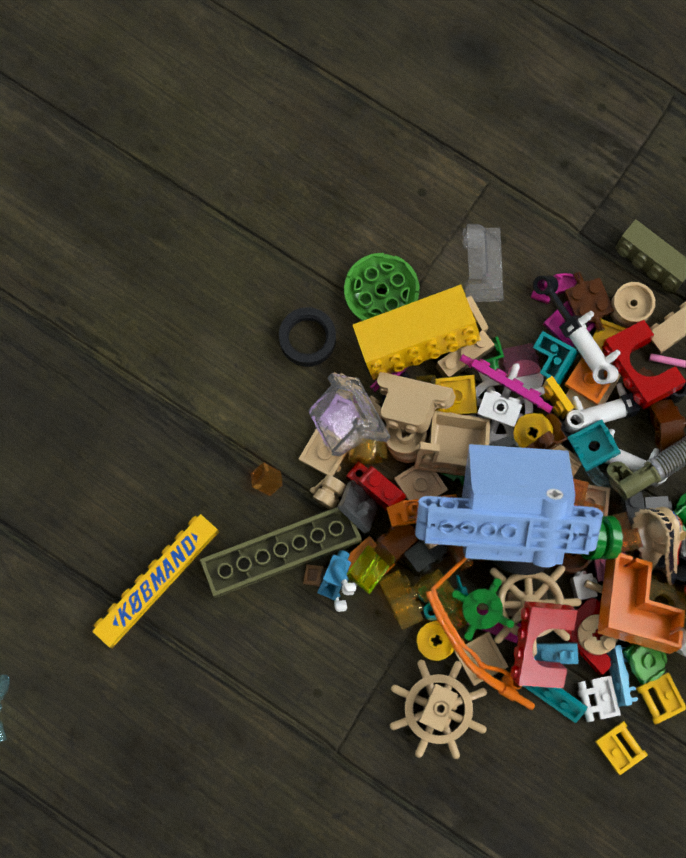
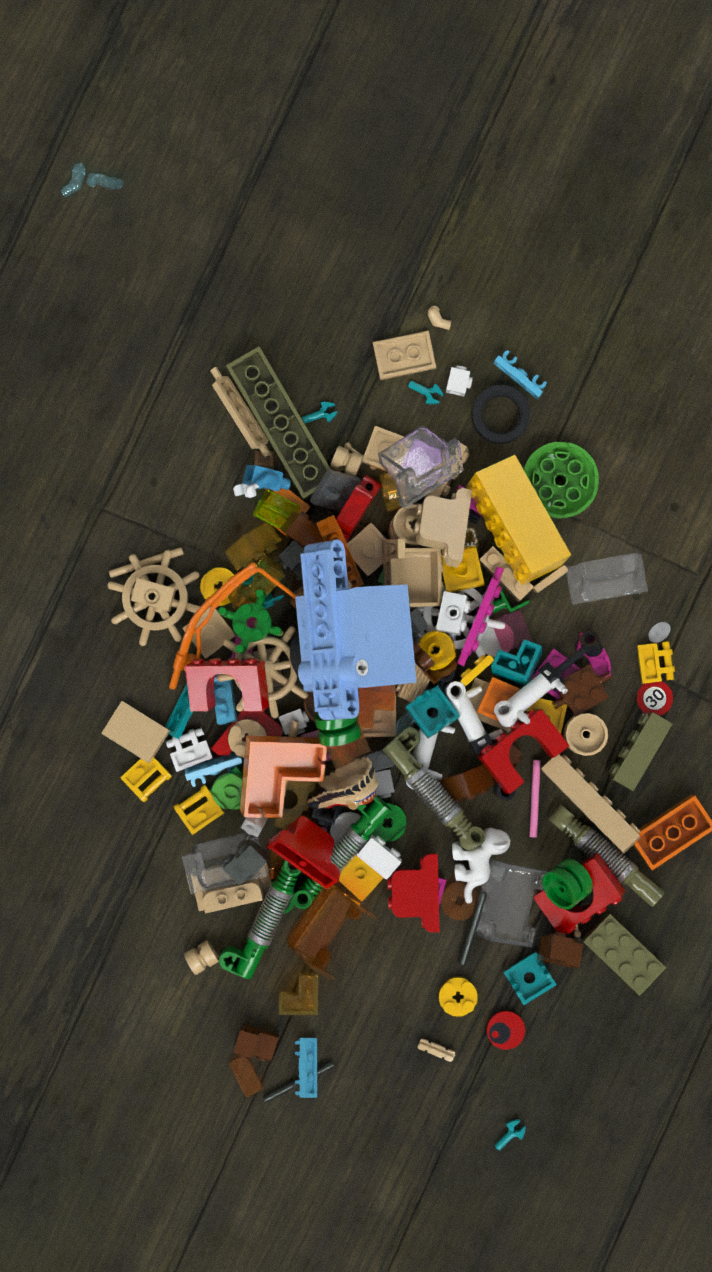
camera: 85 degrees right, 10 degrees up
yellow brick [92,514,219,648] -> none
clear orange panel [251,462,283,496] -> none
none -> tan tile [101,701,170,763]
none -> tan bar [109,547,184,578]
none -> tan plate [210,367,272,458]
none -> teal bar [302,402,338,424]
none -> tan tile [373,331,436,380]
none -> teal bar [408,381,443,405]
none -> tan arm [428,306,452,330]
none -> white brick [446,366,473,397]
none -> medium azure plate [493,350,547,399]
none -> yellow plate [637,642,675,684]
none -> sticker [637,681,673,716]
none -> flat silver sticker [649,622,670,643]

